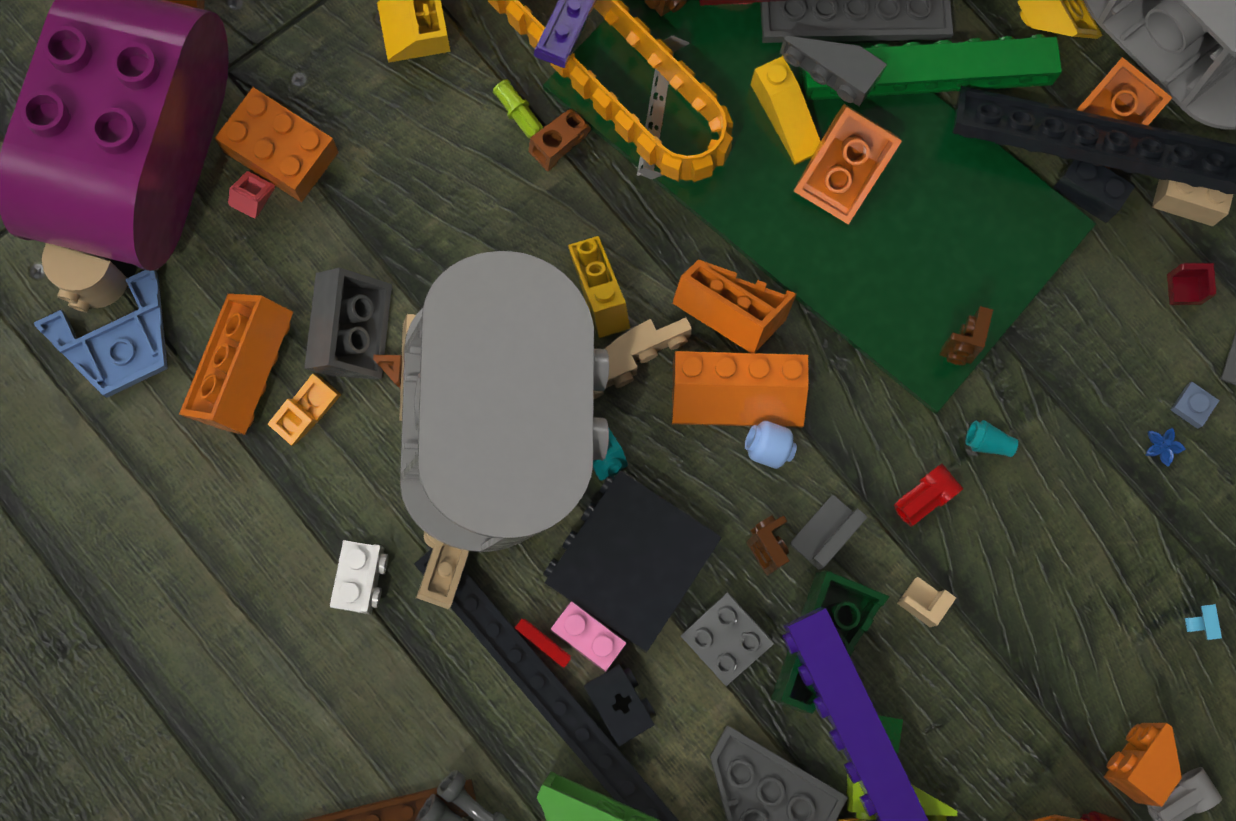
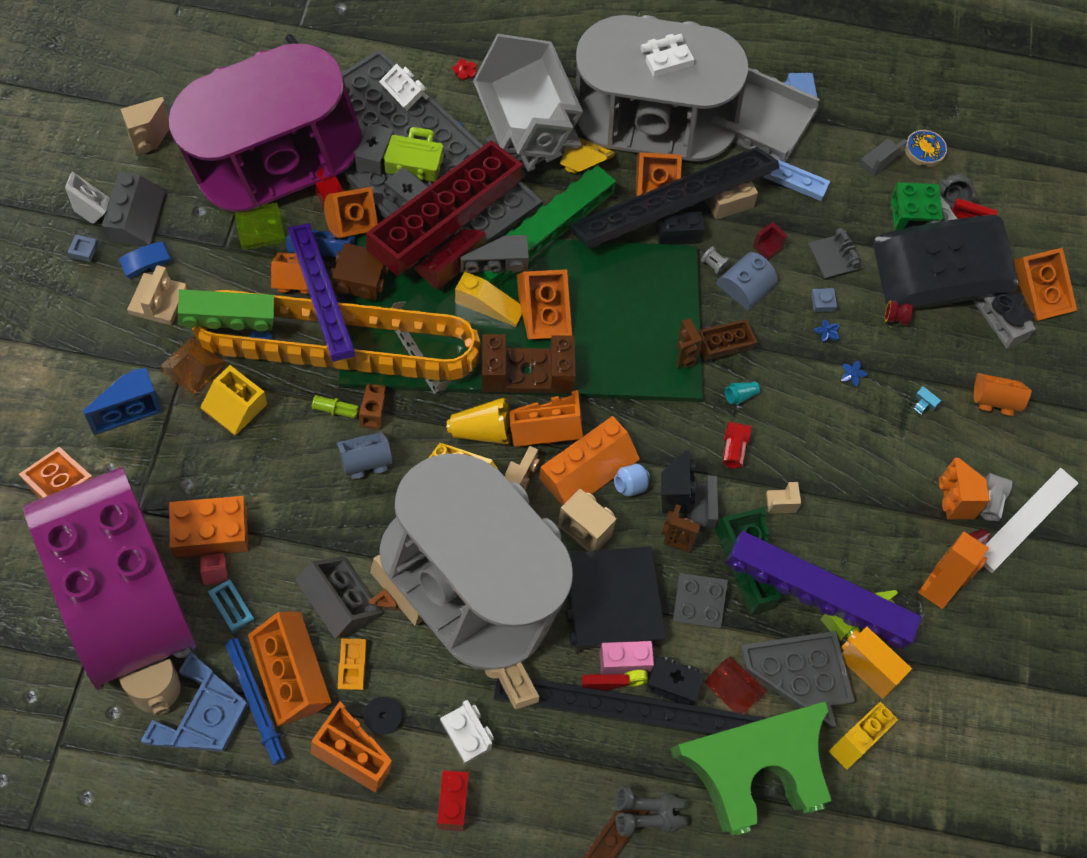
camera: 40 degrees left, 15 degrees down
none -> medium azure tile [208,579,255,634]
none -> blue axle [225,638,287,765]
none -> orange wedge [311,701,392,793]
none -> sand blue brick [337,432,392,479]
none -> black piece [364,697,402,734]
none -> dark red slope [414,230,486,290]
none -> red brick [437,770,469,832]
none -> yellow cone [447,398,511,445]
none -> reddish brown plate [481,334,575,393]
none -> tan brick [558,489,616,552]
none -> neon yellow tile [624,670,649,687]
none -> black slope [661,451,695,514]
none -> reddish brown piece [698,319,758,361]
none -> light grey bush [701,246,730,275]
none -> clear red panel [705,656,766,714]
none -> sand blue brick [716,252,778,311]
none -> blue plant [841,360,868,387]

